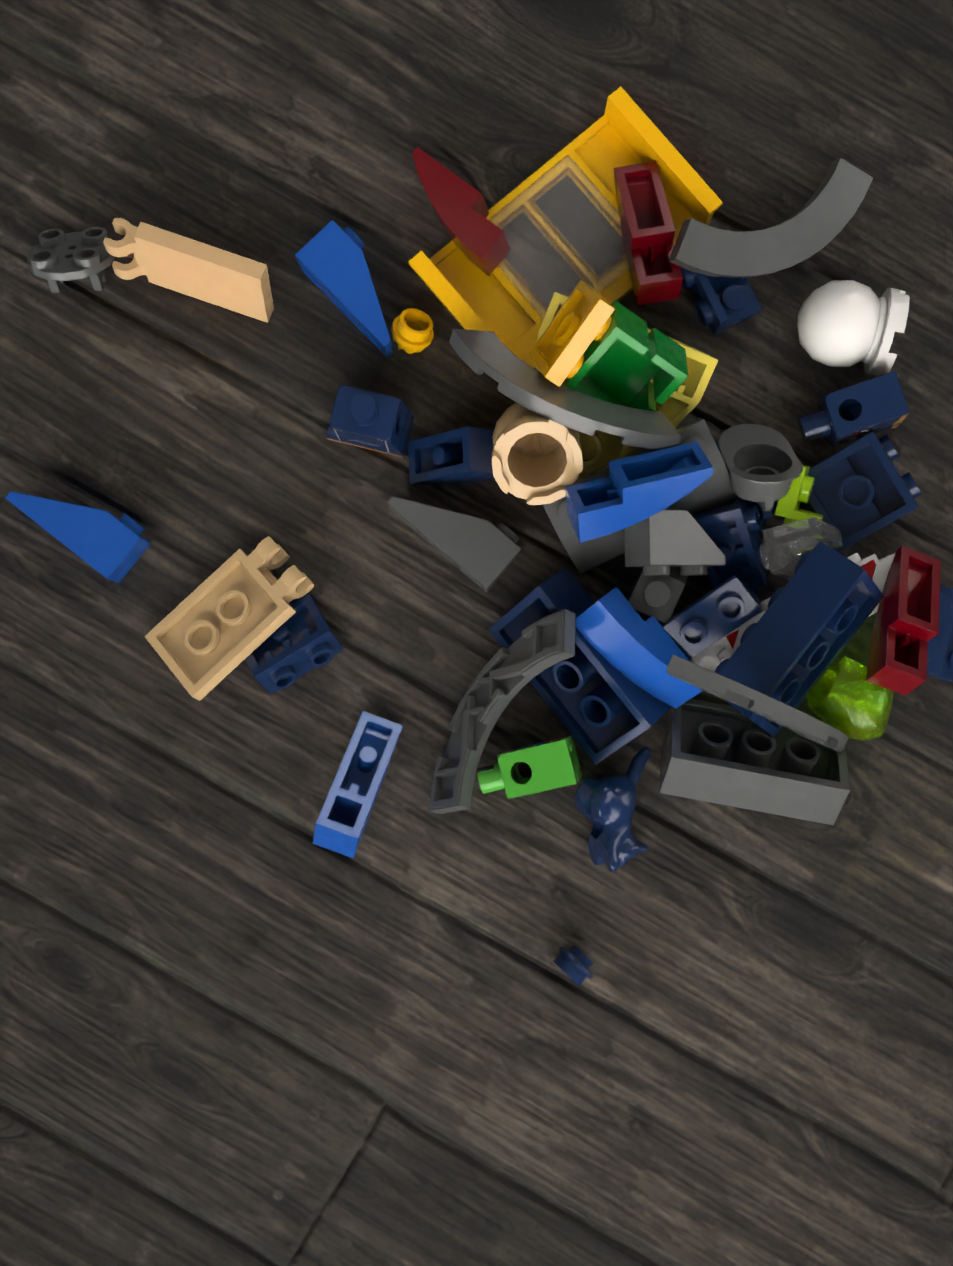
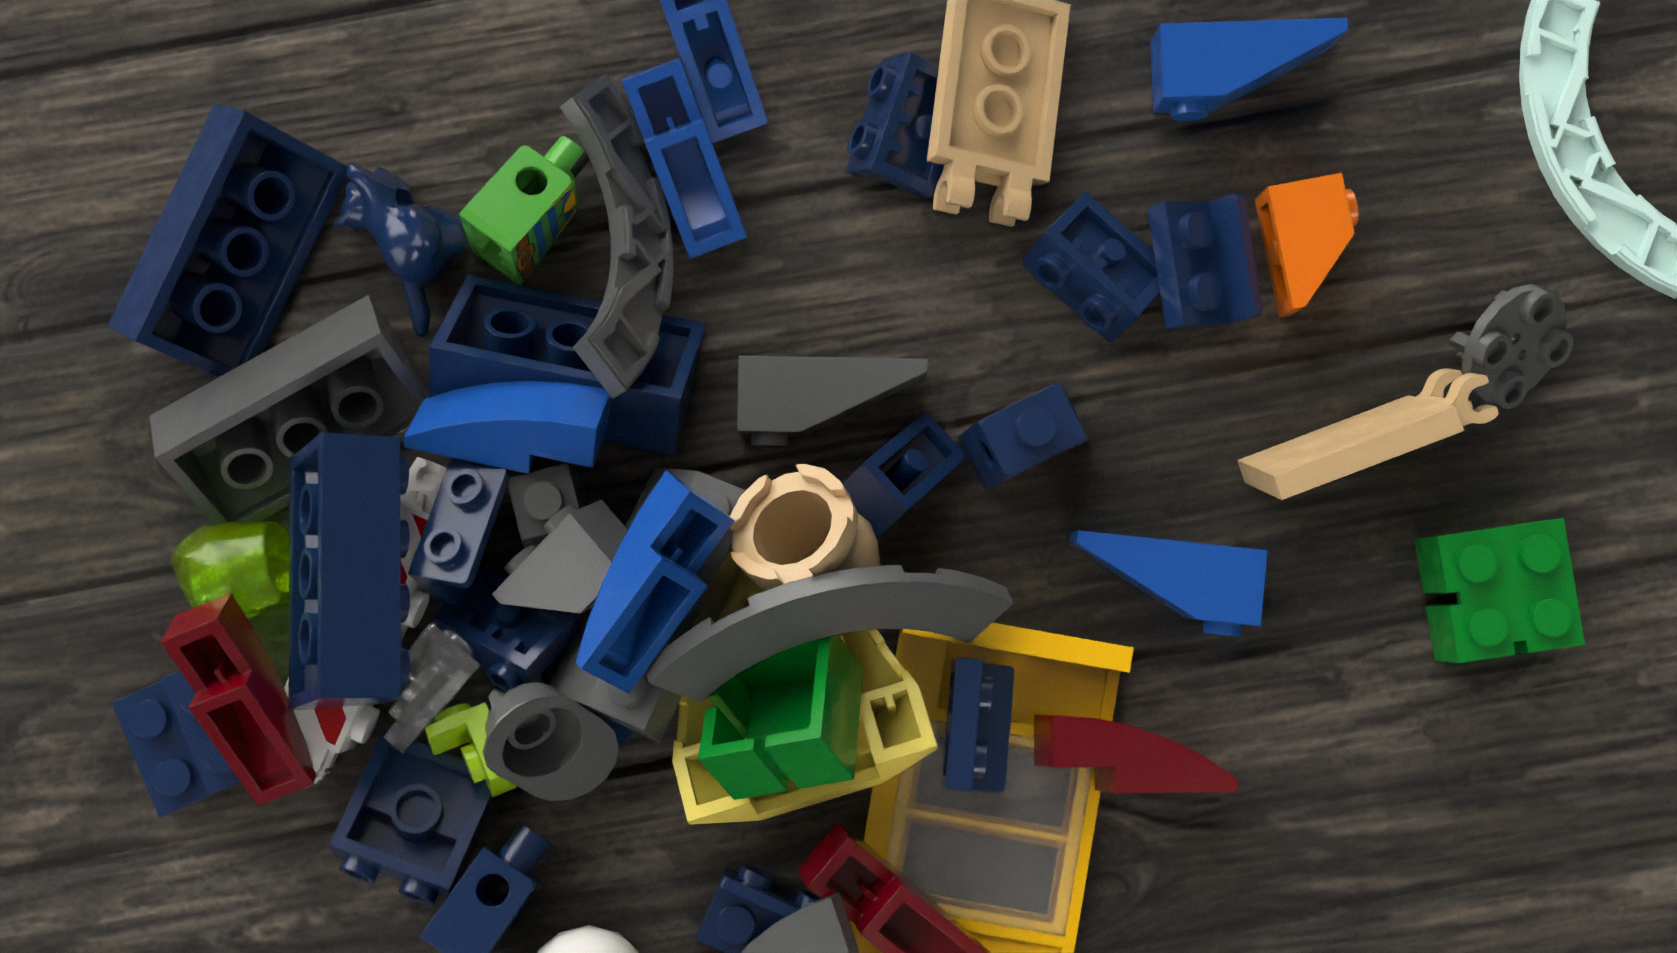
camera: 145 degrees right, 0 degrees up
yellow plate [391,308,434,354] -> none
yellow plate [529,280,615,387] -> none
dark blue plate [553,945,593,986] -> none
dark grey tile [666,655,849,753] -> none
none -> dark blue slope [107,103,348,377]
none -> blue slope [621,58,747,259]
none -> dark blue bracket [941,657,1015,793]
none -> dark blue bracket [1022,191,1160,343]
none -> dark blue bracket [1147,194,1263,330]
none -> orange slope [1255,173,1358,318]
none -> green piece [1414,518,1585,663]

